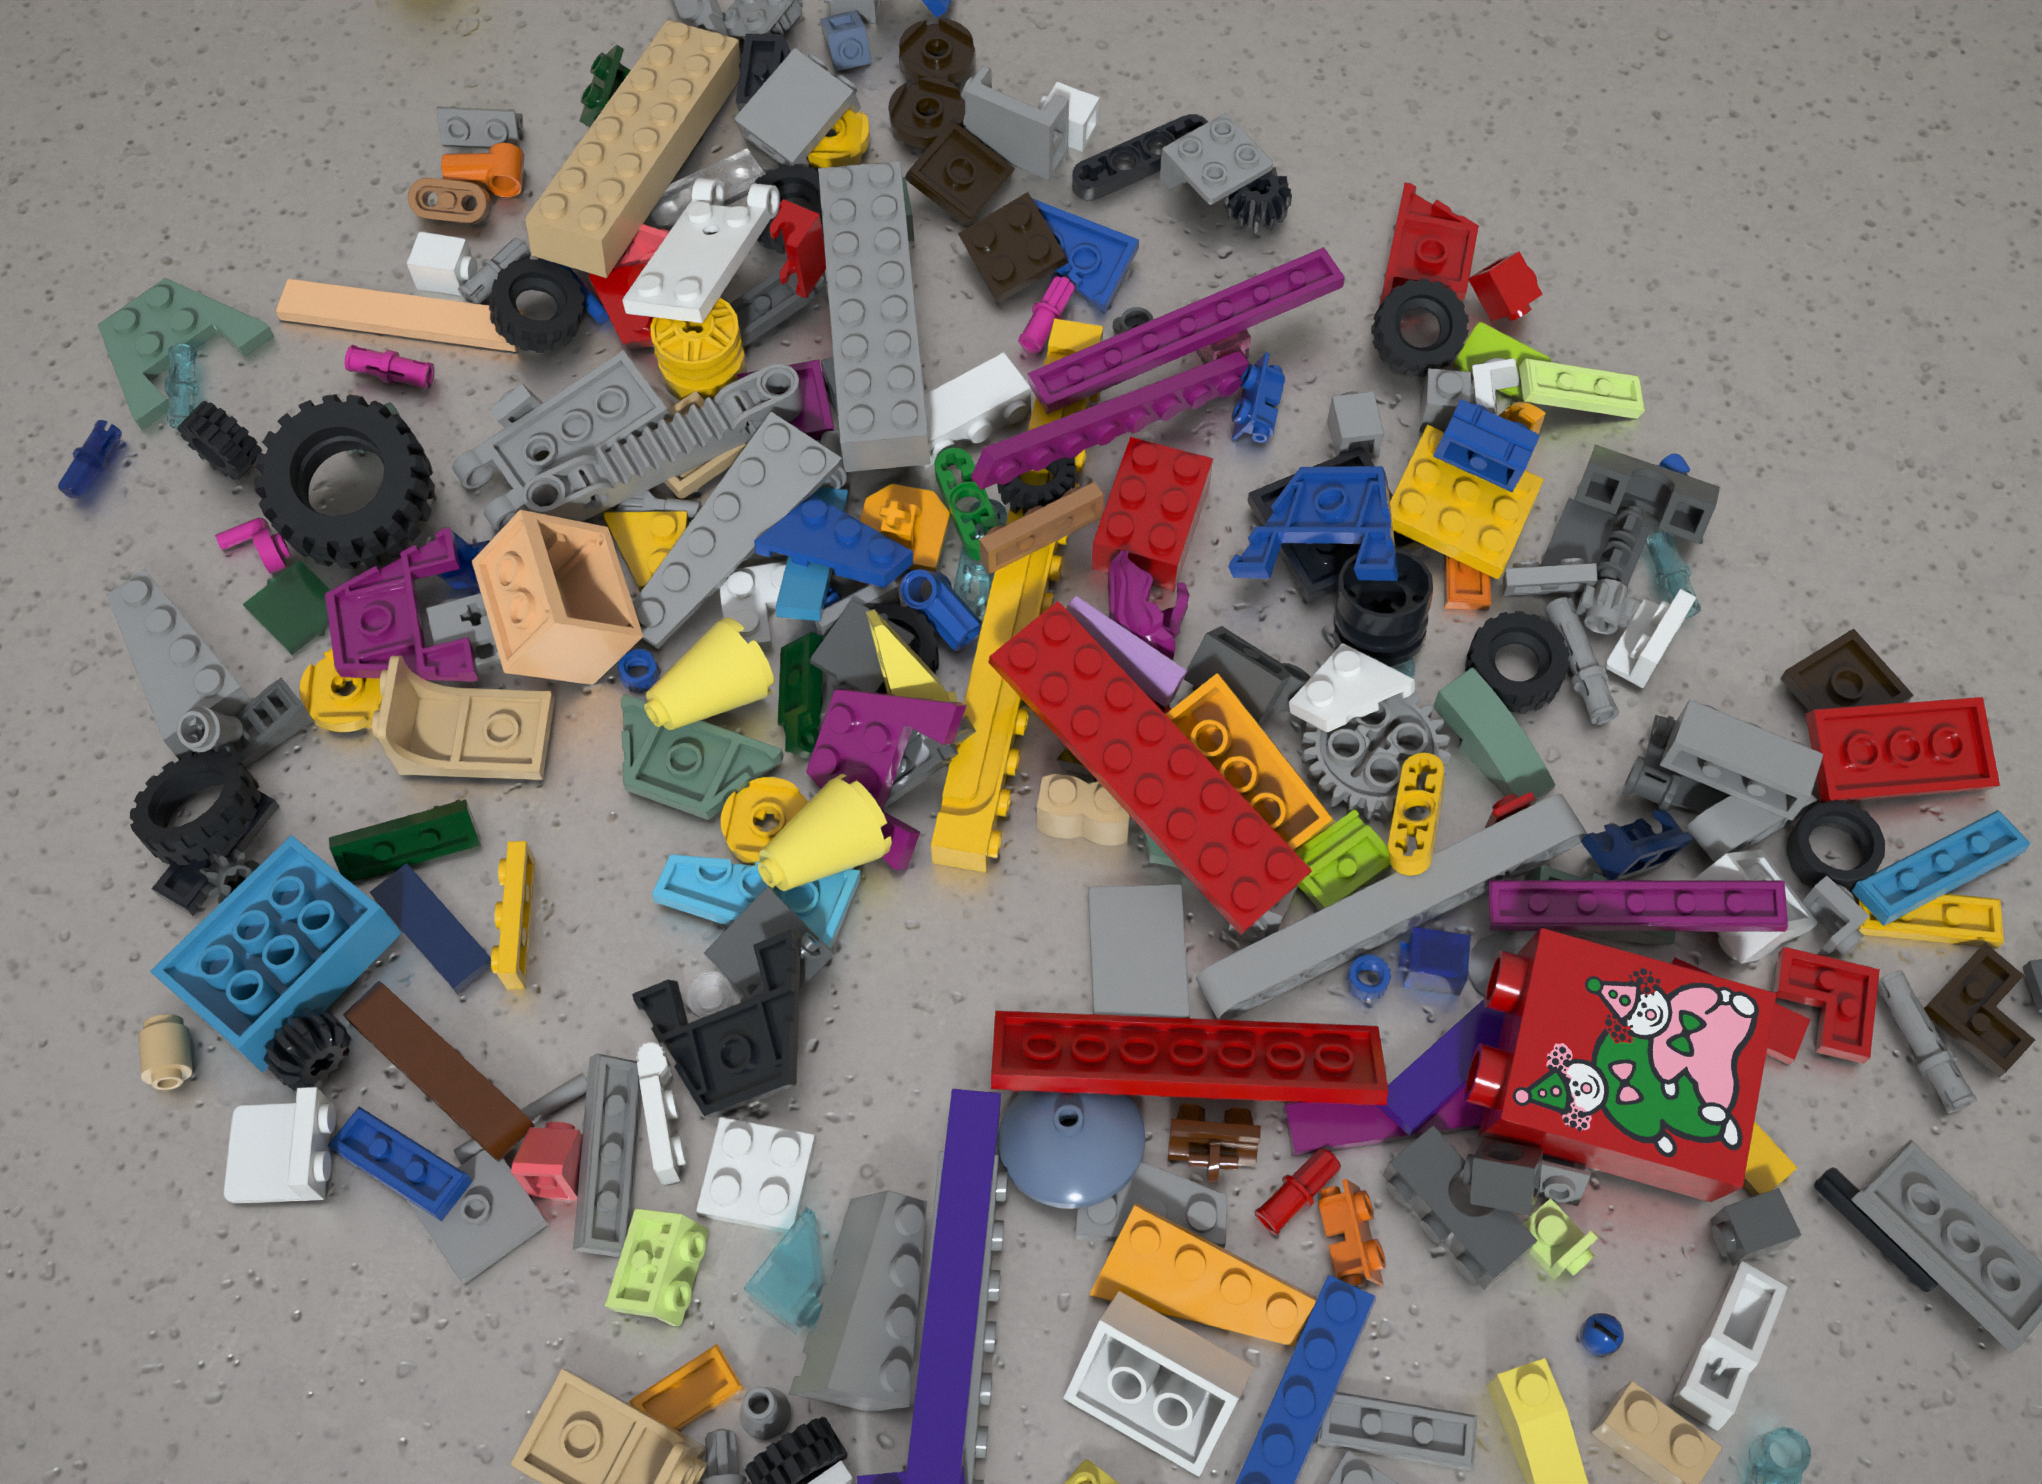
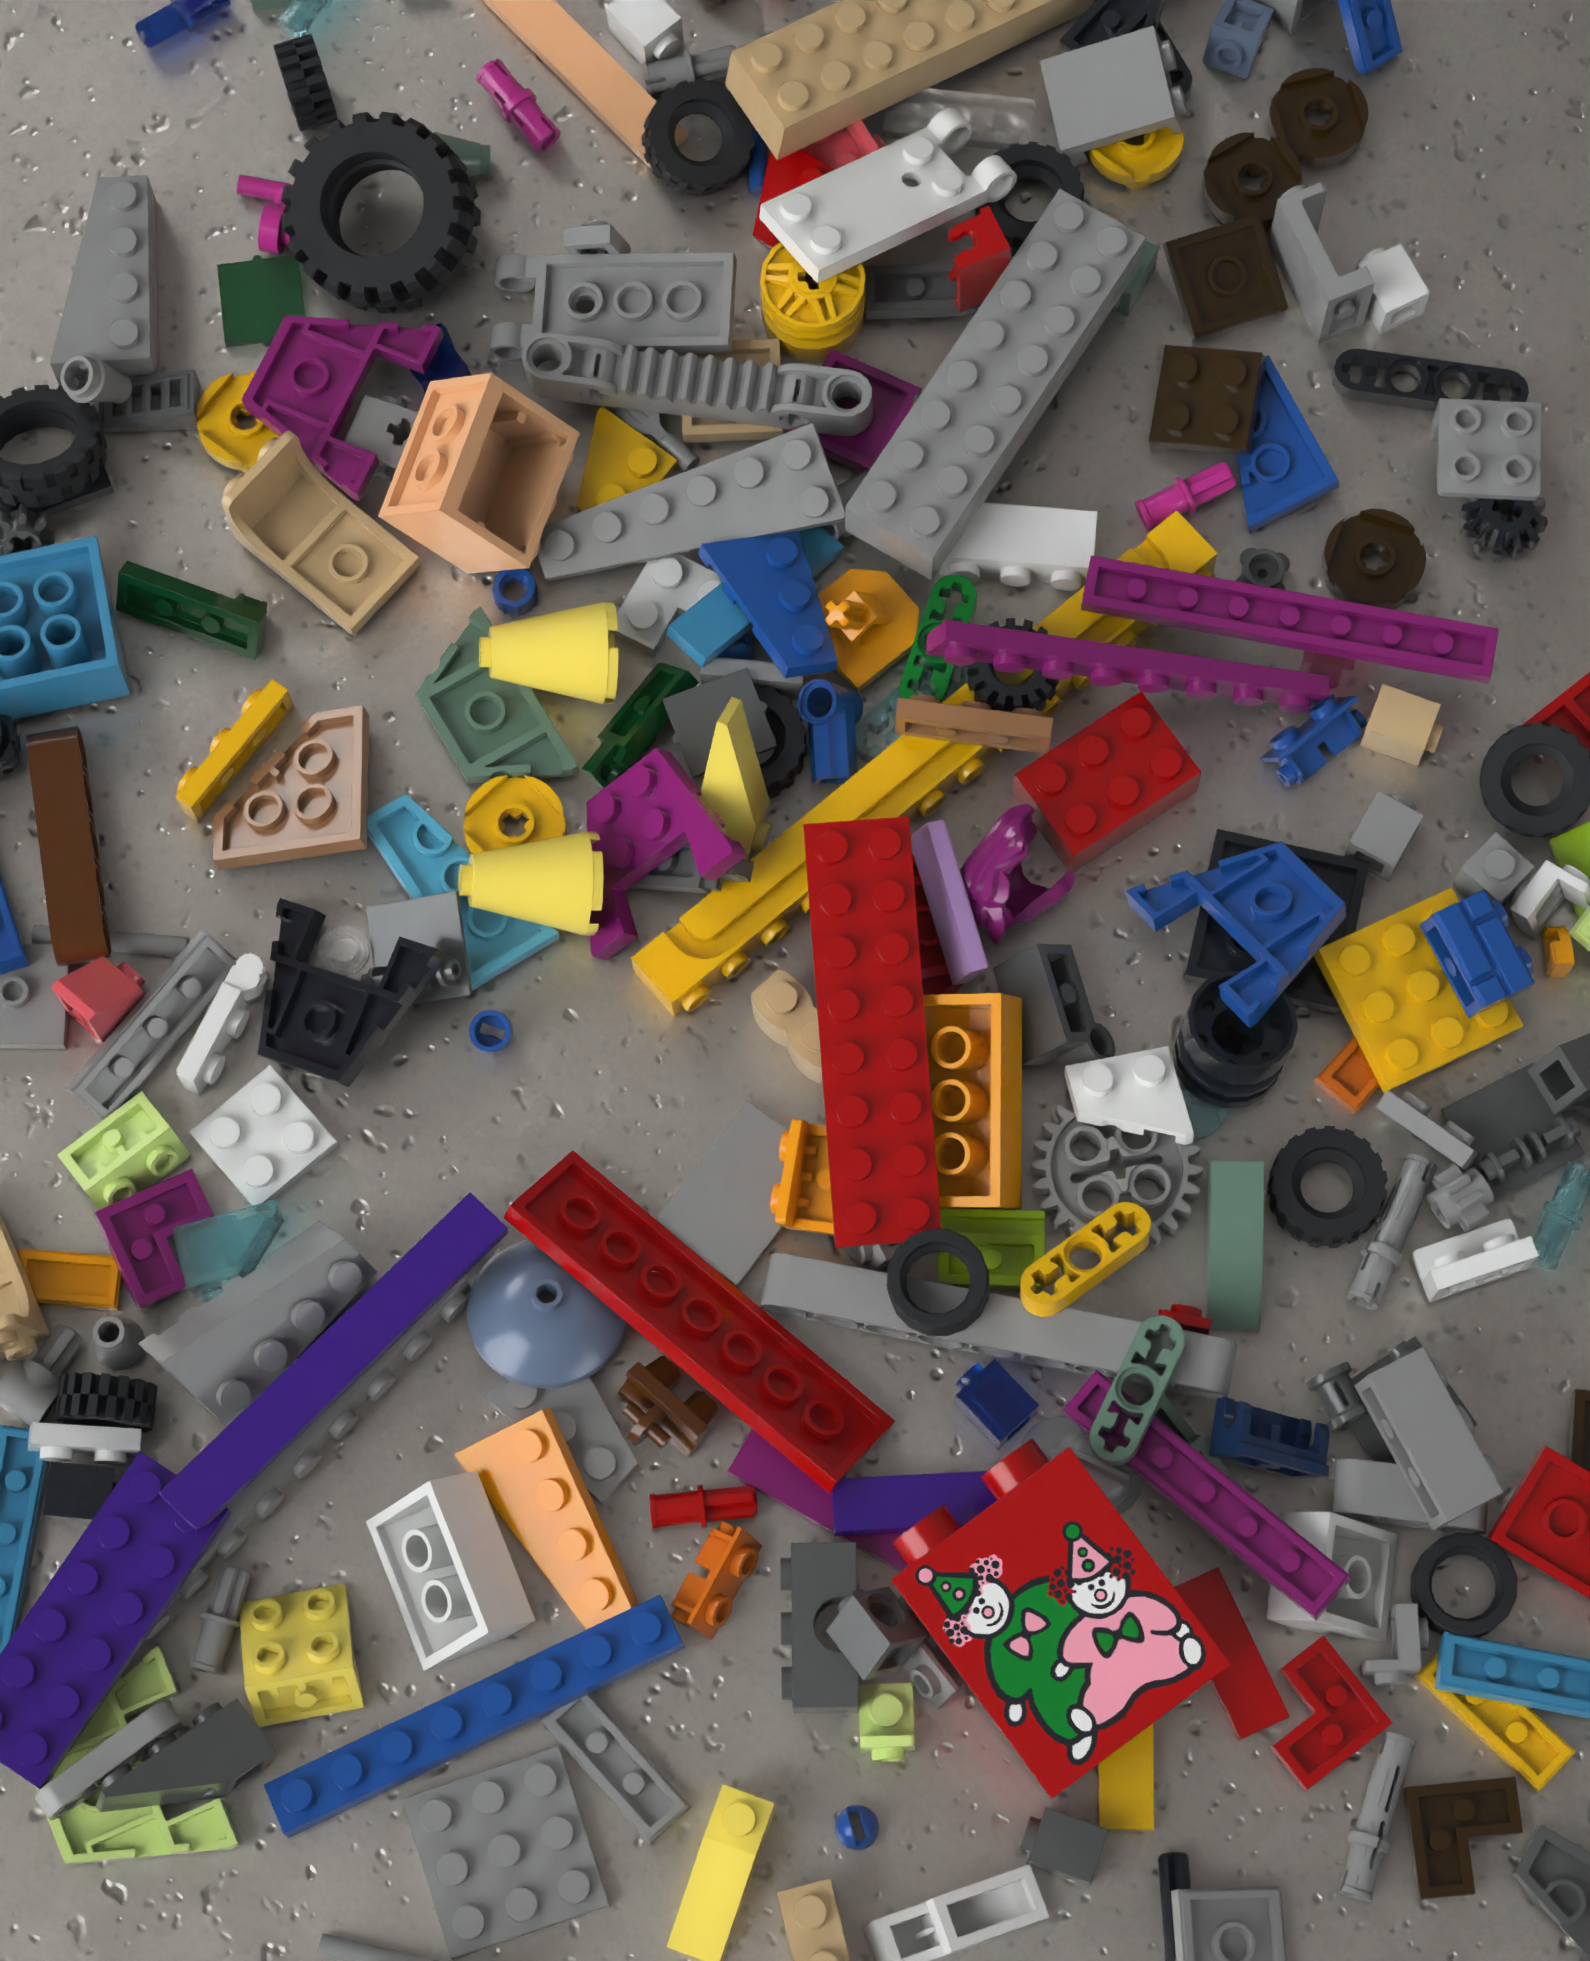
camera: 40 degrees right, 10 degrees up
dark blue tile [369,863,491,994] -> none
blue axle [1346,954,1391,1001] -> none
none -> magenta plate [94,1169,214,1310]
none -> medium nougat plate [212,705,369,870]
none -> blue hinge [469,1010,513,1052]
none -> light orange bracket [770,1118,834,1236]
none -> black tyre [887,1229,990,1336]
none -> sand green beam [1090,1315,1185,1466]
none -> dark brown plate [1322,509,1426,610]
none -> tan brick [1360,683,1445,766]

